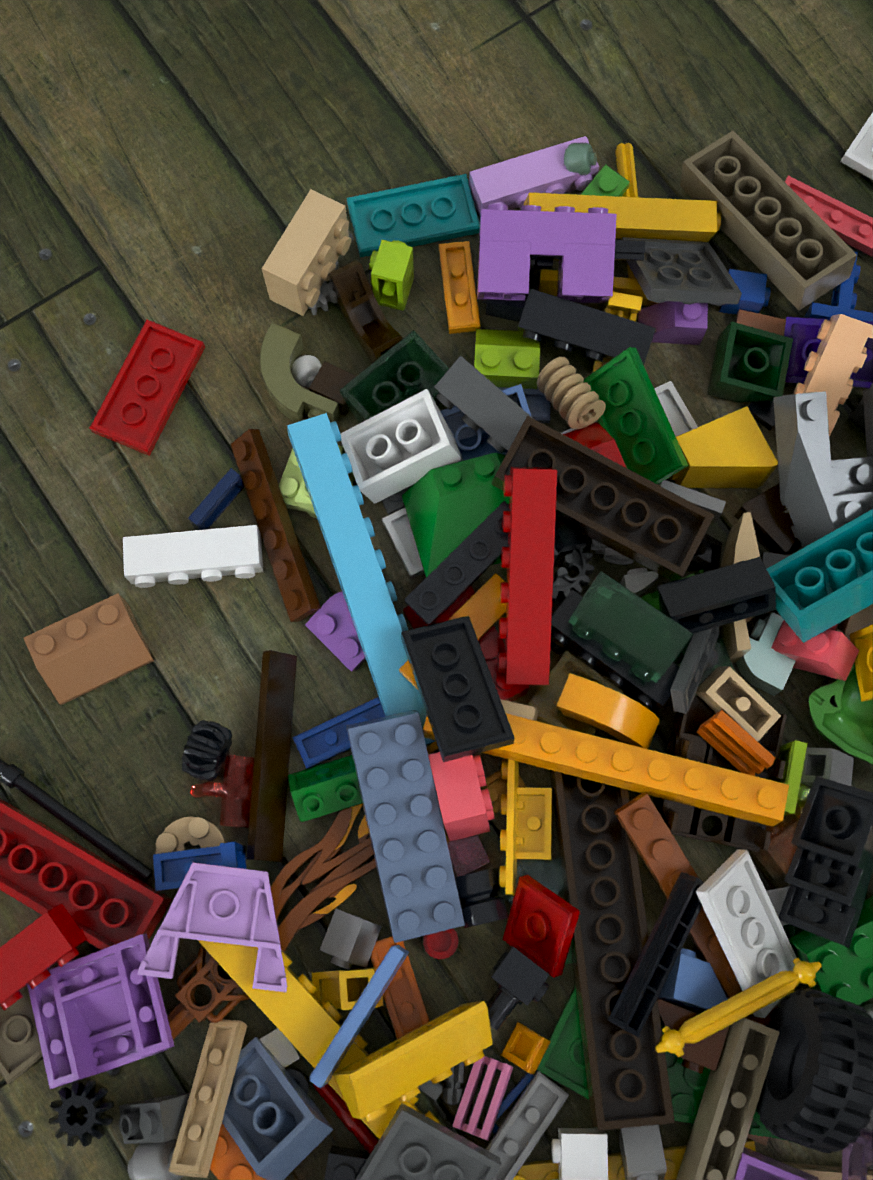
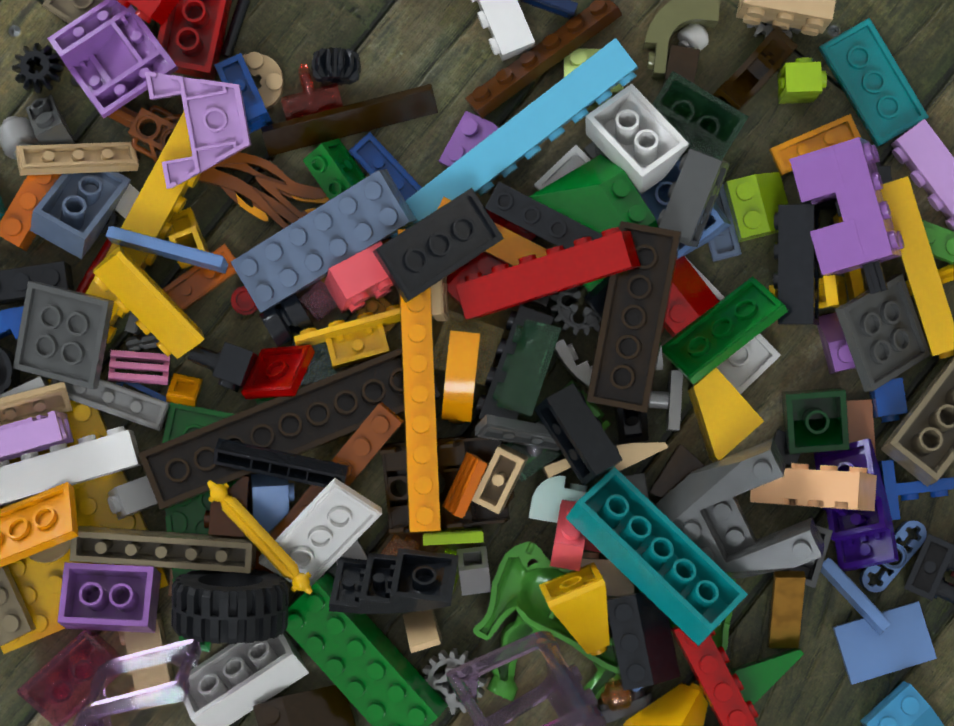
camera: 75 degrees right, 10 degrees up
light grey brick [320,909,382,970] -> none
tan piece [536,357,606,429] -> none

